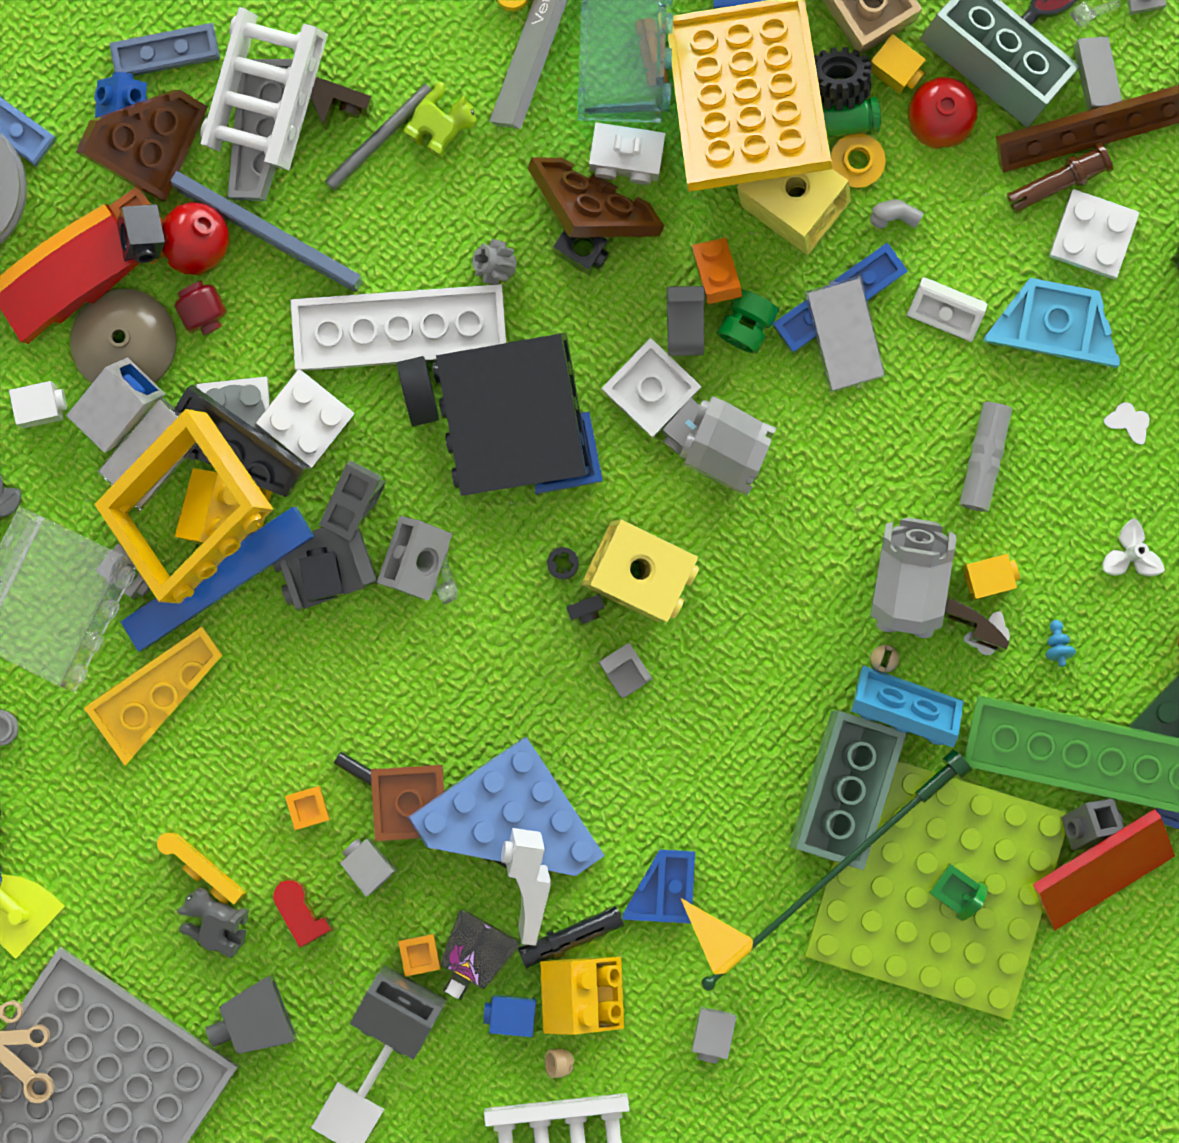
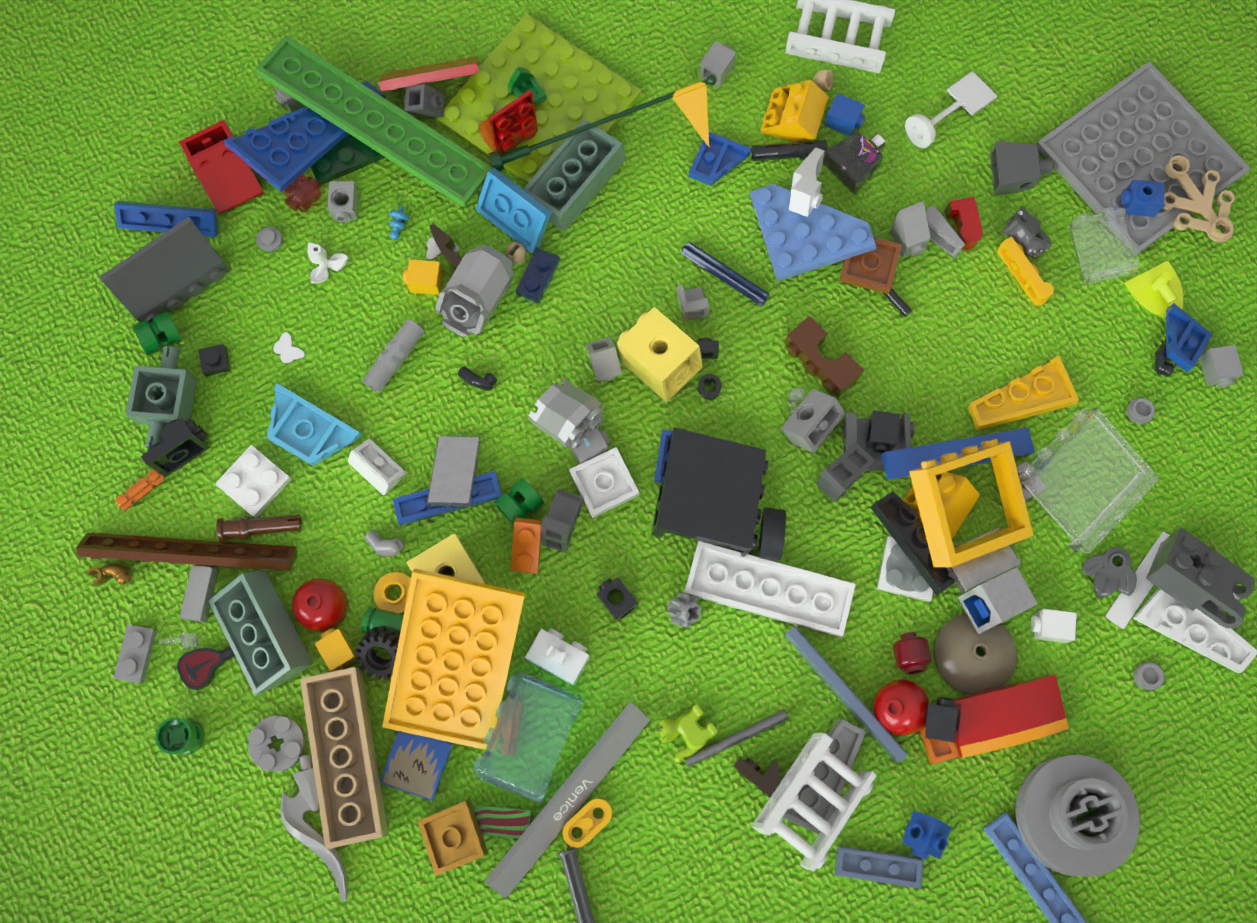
camera: 155 degrees left, 10 degrees down
reddish brown plate [76,90,208,201] -> none
white plate [254,369,355,469] -> none
light orange plate [285,786,330,830] -> none
dark grey slope [350,965,447,1060] -> none
light orange plate [398,934,441,977] -> none
reddish brown plate [527,157,664,238] -> none
none -> light grey brick [327,181,360,222]
none -> black arm [458,366,497,391]
none -> red slope [478,90,538,155]
none -> clear blue plate [516,248,560,304]
none -> light grey brick [586,336,622,381]
none -> dark blue axle [681,241,769,306]
none -> reddish brown arch [784,315,864,398]
none -> light grey slope [926,205,965,258]
none -> clear panel [1069,207,1140,285]
none -> blue brick [1121,180,1164,217]

